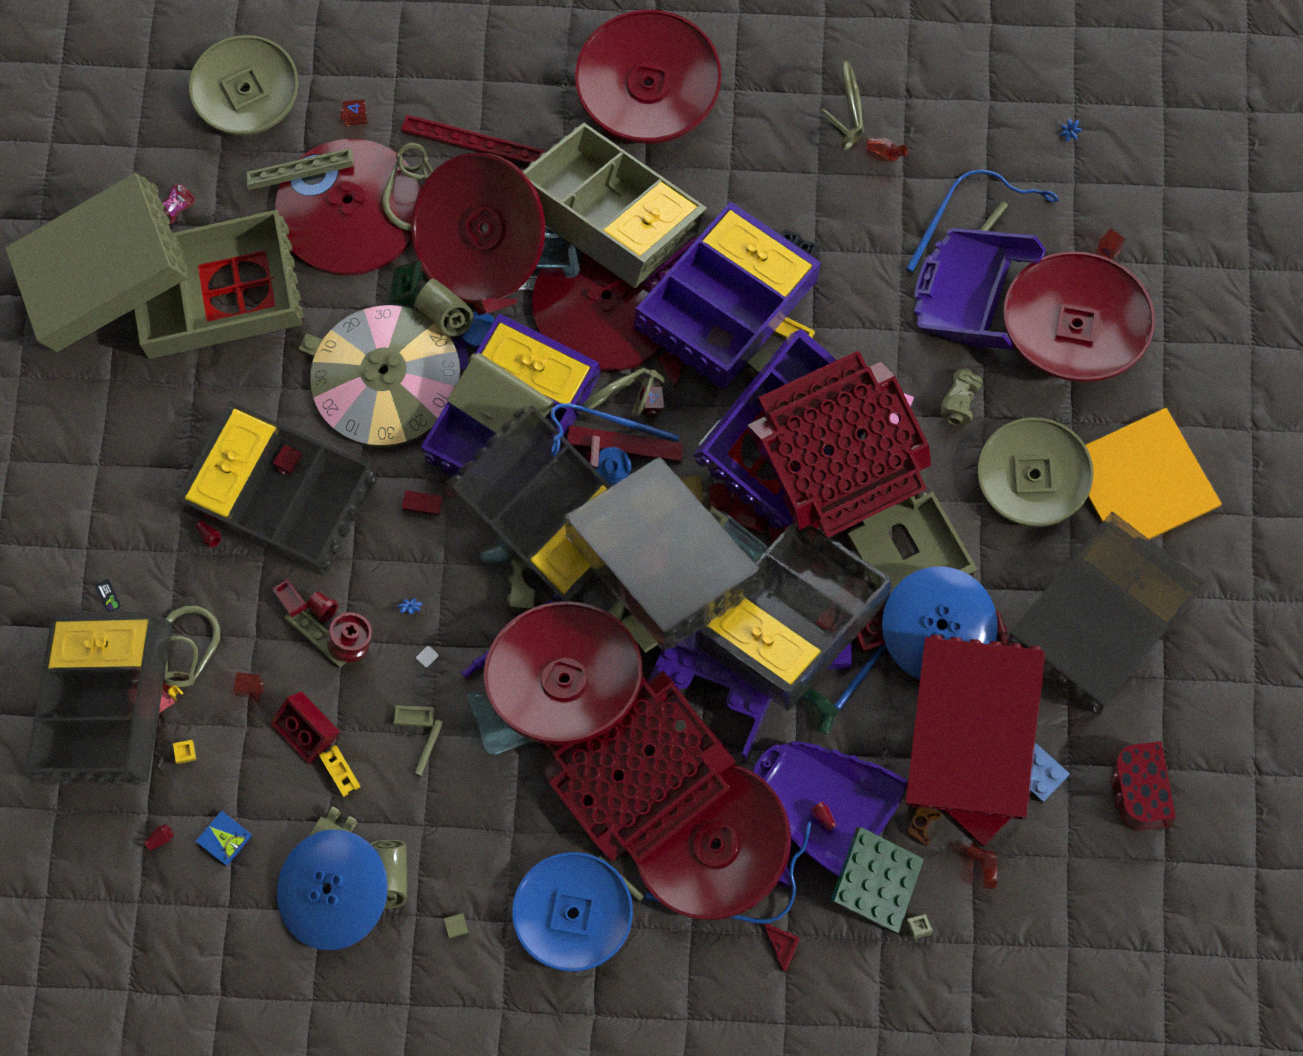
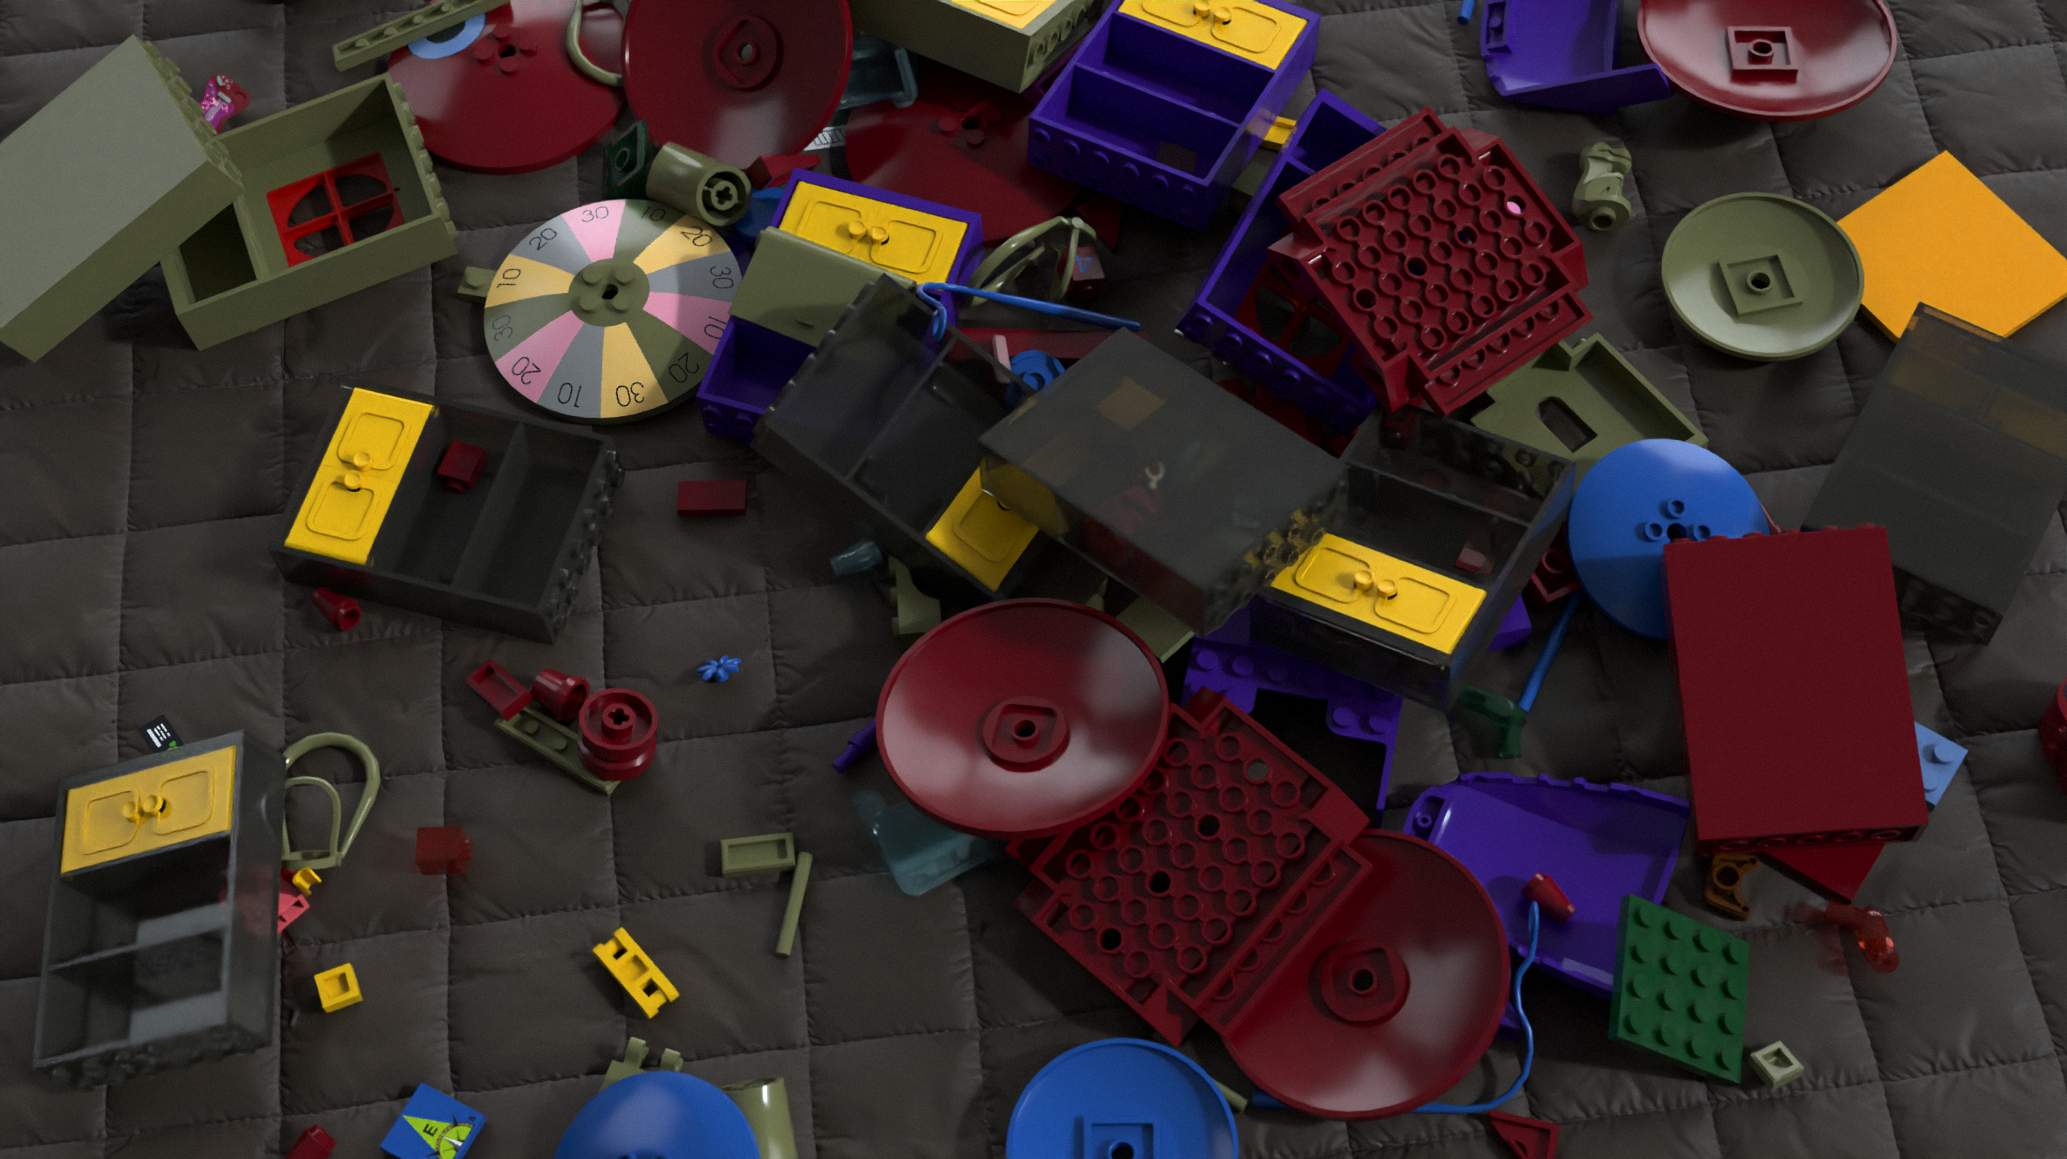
camera: 10 degrees left, 10 degrees down
dark red slope [270,691,340,764] -> none
white sticker [416,646,439,667] -> none

